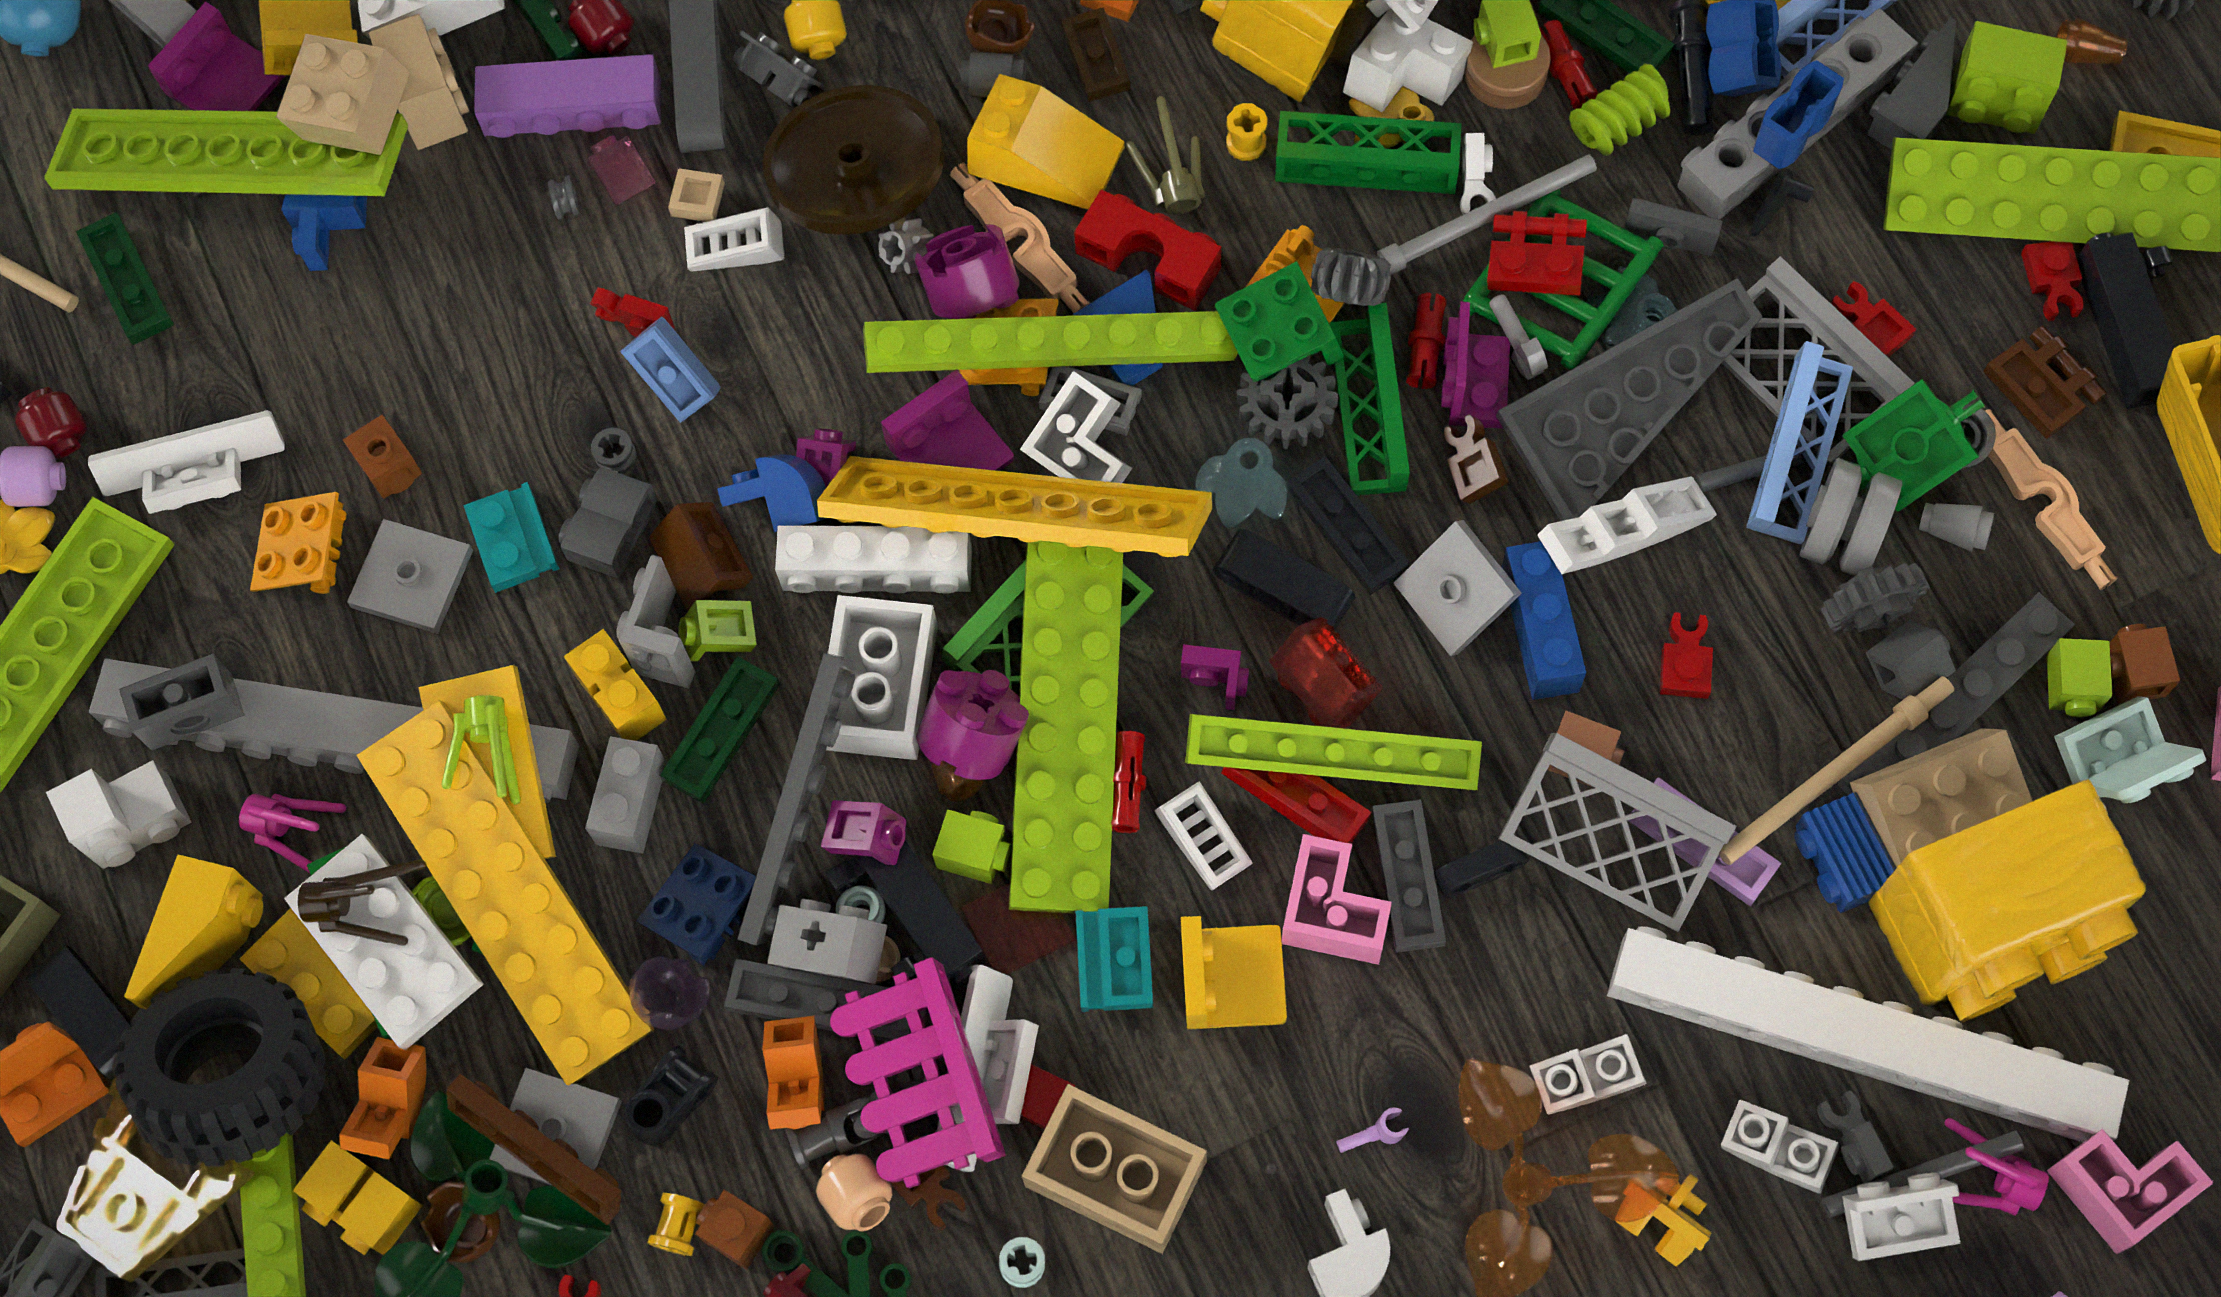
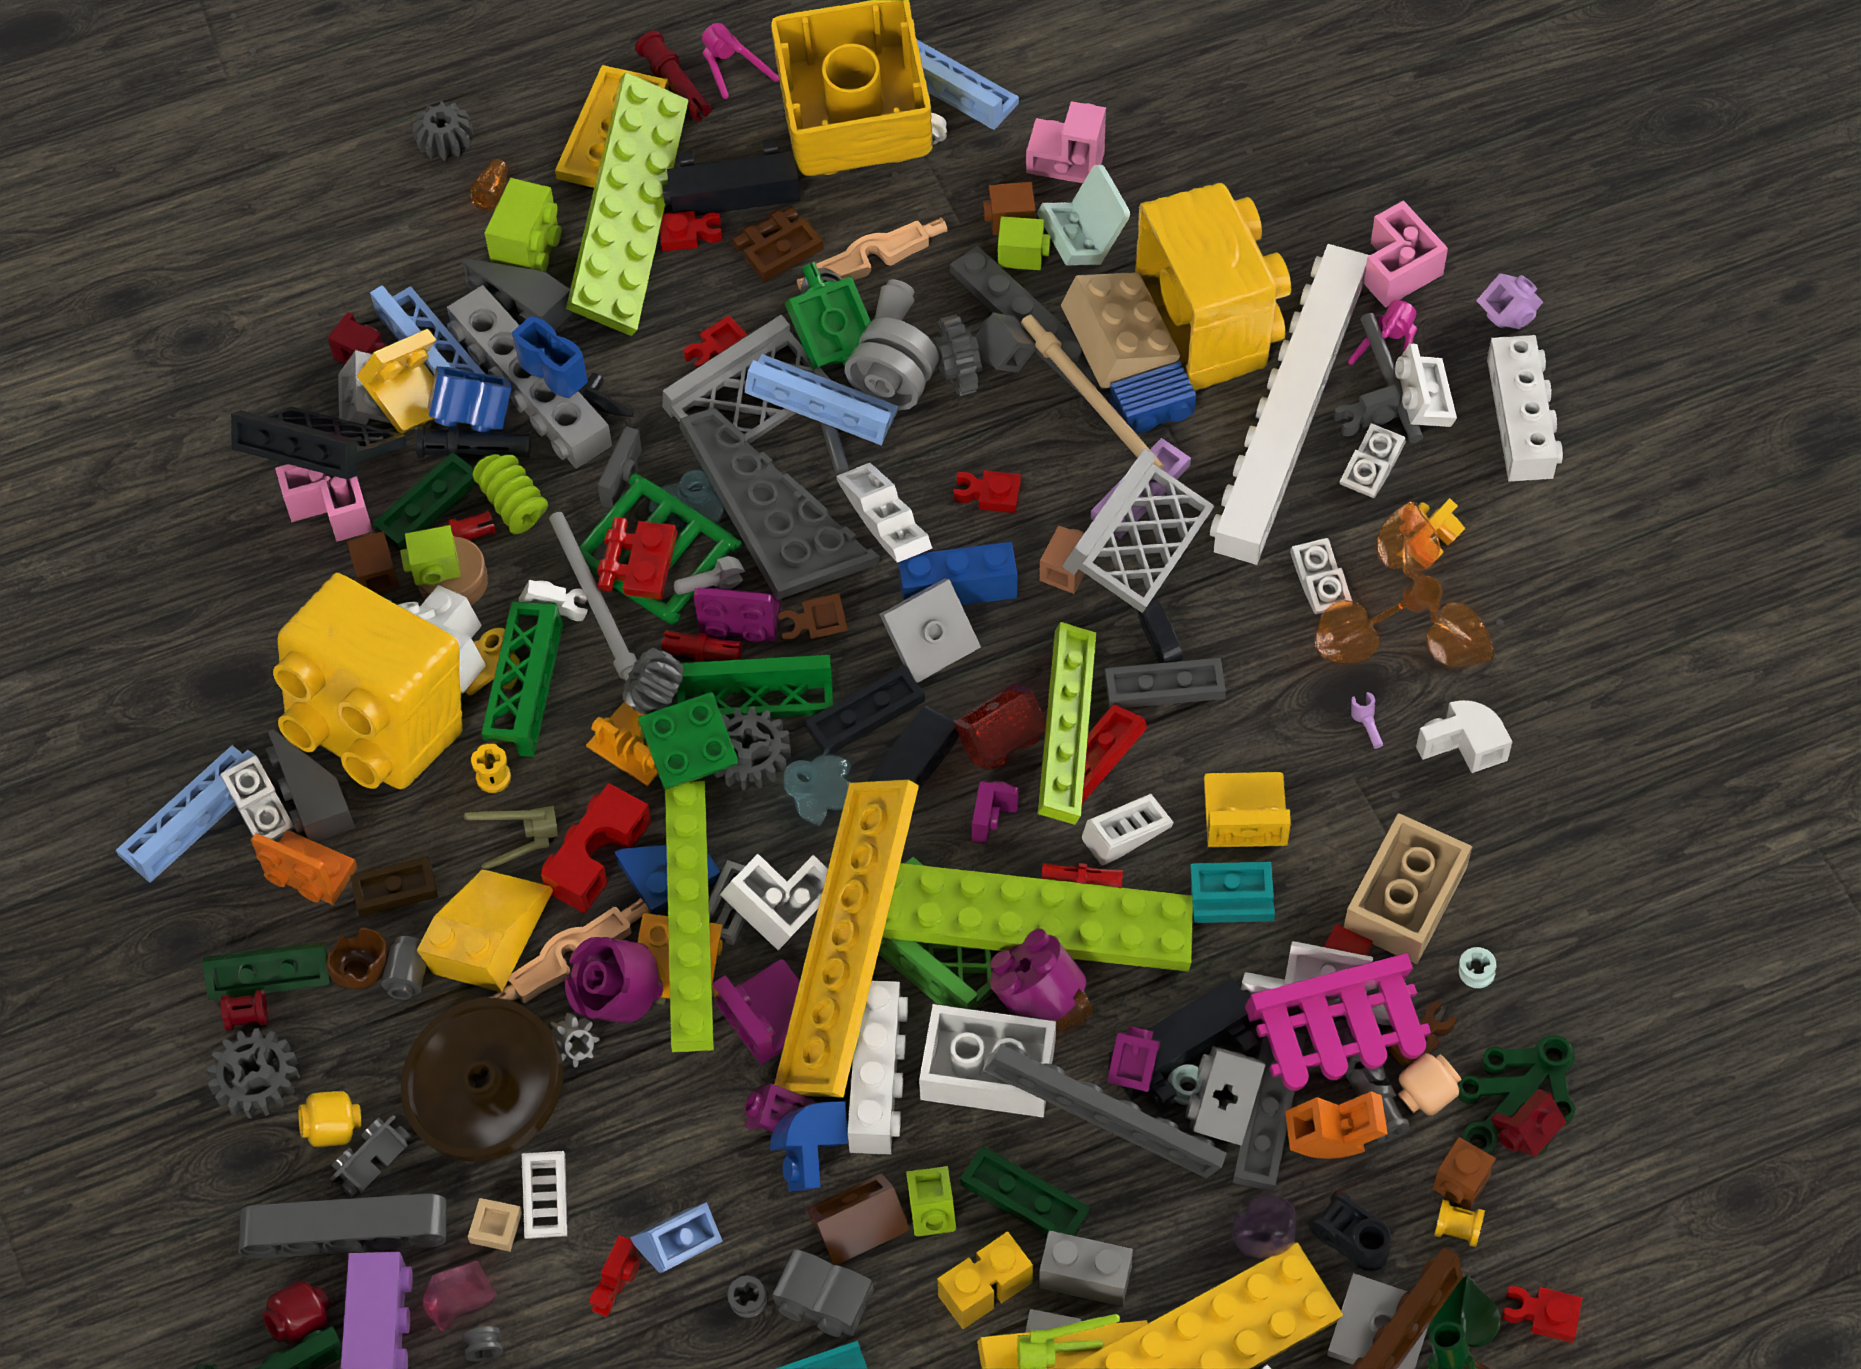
camera: 90 degrees left, 10 degrees down
light grey bracket [616,555,695,689] -> none
dark blue hinge [637,843,756,966] -> none
lime brick [932,809,1012,884] -> none
clear red piece [962,883,1075,975] -> none
bright pink brick [1282,834,1392,965] -> none

